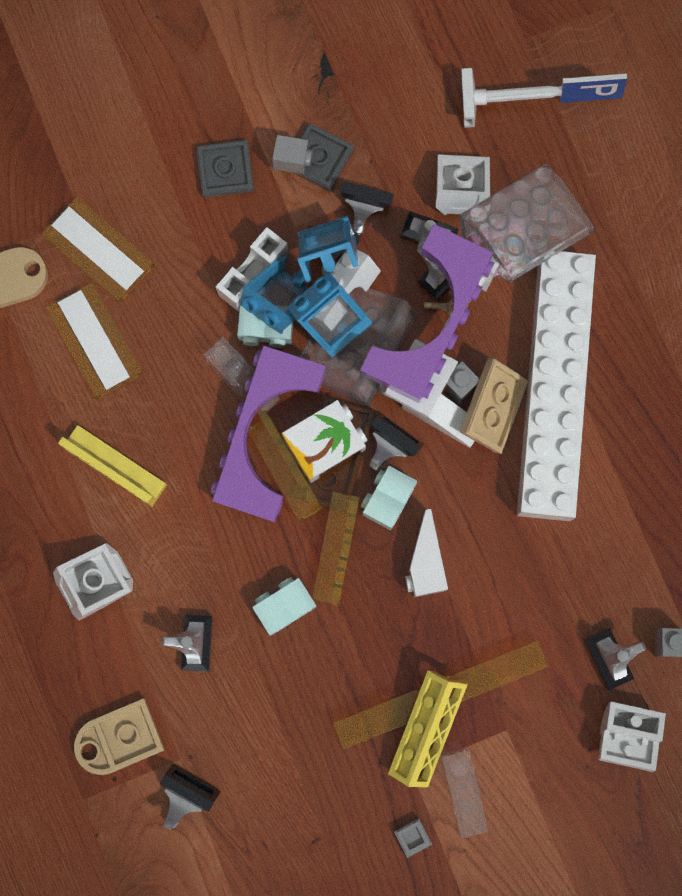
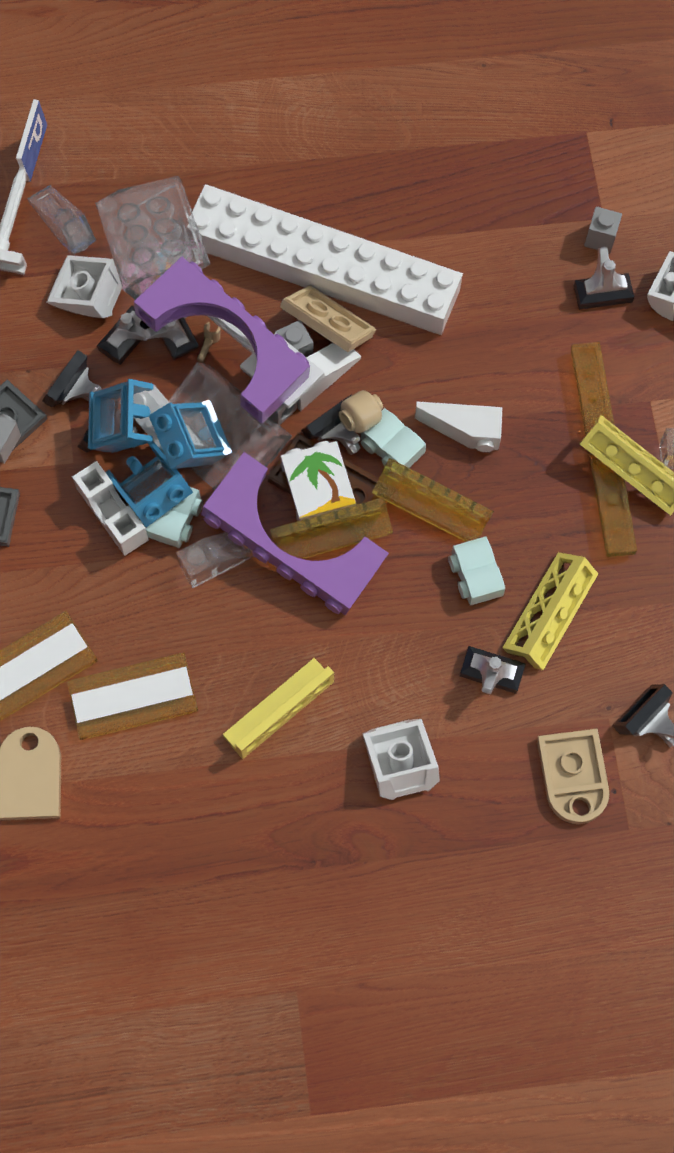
camera: 75 degrees left, 10 degrees down
none -> clear slope [27,185,96,255]
none -> tan head [339,390,383,433]
none -> light yellow fence [503,552,598,670]

